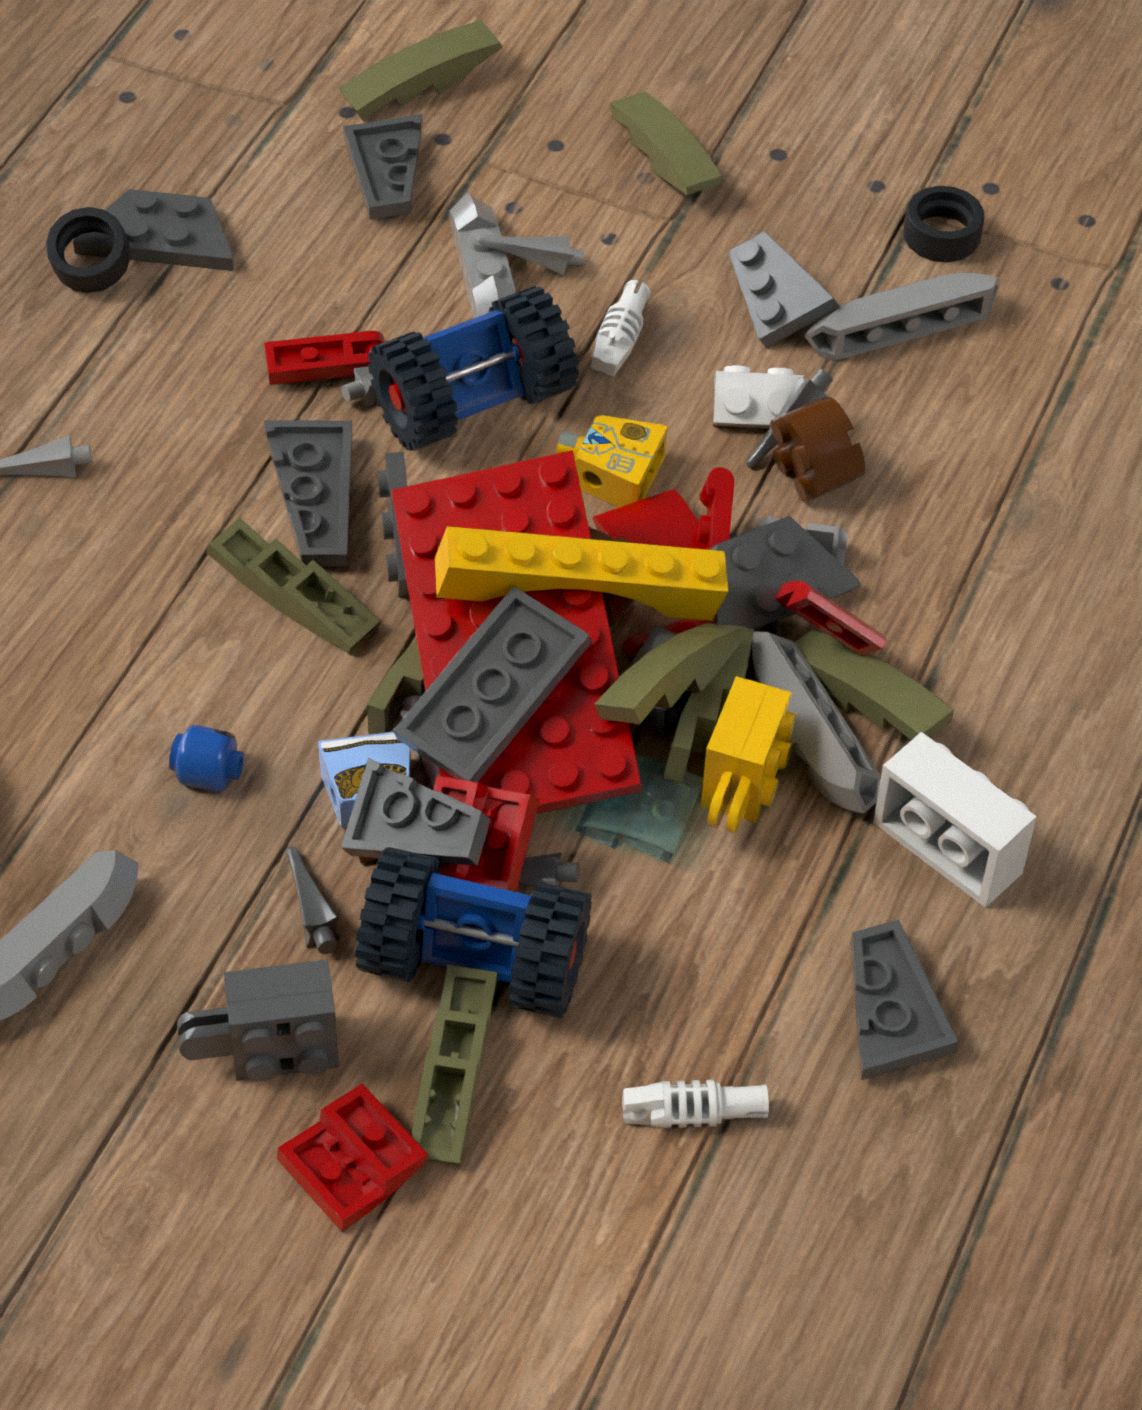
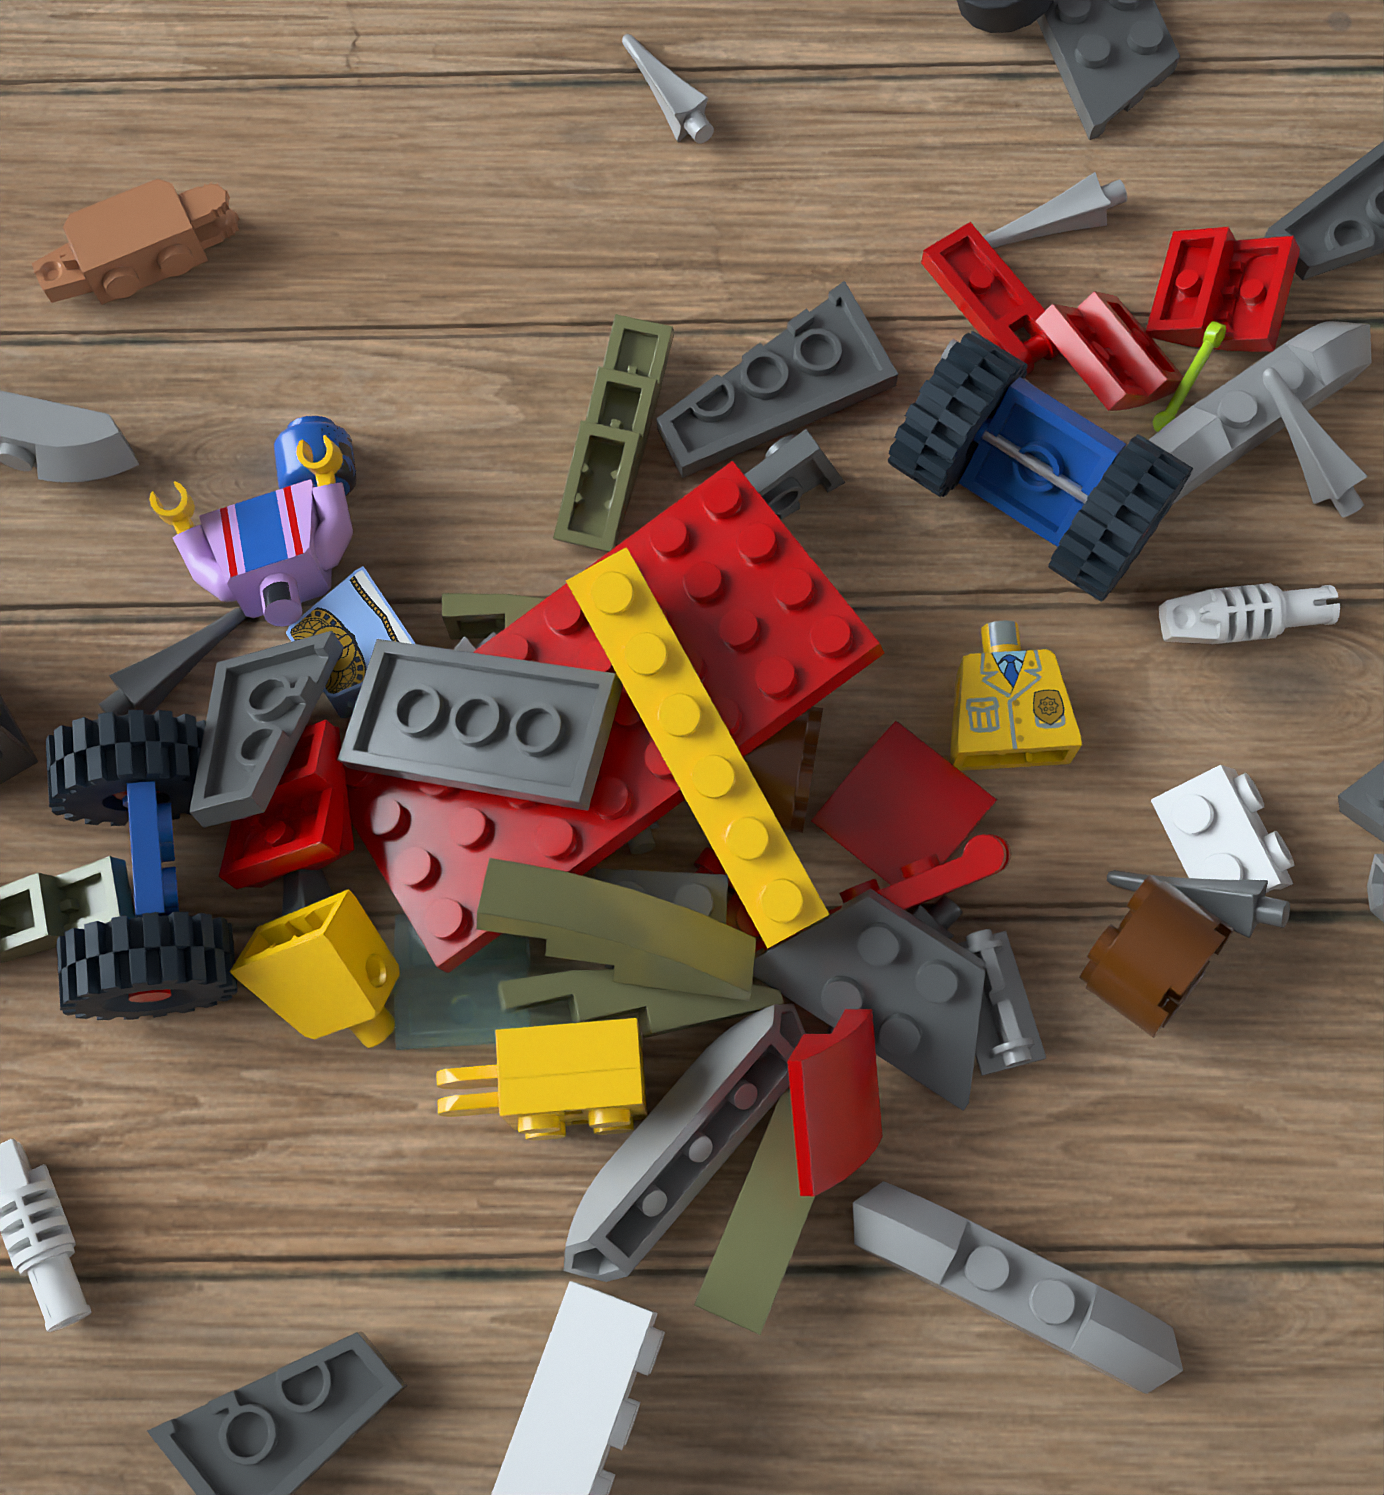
camera: 70 degrees right, 20 degrees up
none -> lavender torso [149,435,353,626]
none -> yellow torso [230,889,400,1048]
none -> light grey brick [853,1181,1183,1394]
none -> light grey piece [983,172,1127,248]
none -> red slope [1036,291,1184,411]
none -> red slope [1146,227,1300,352]
none -> lime hinge [1153,321,1226,432]

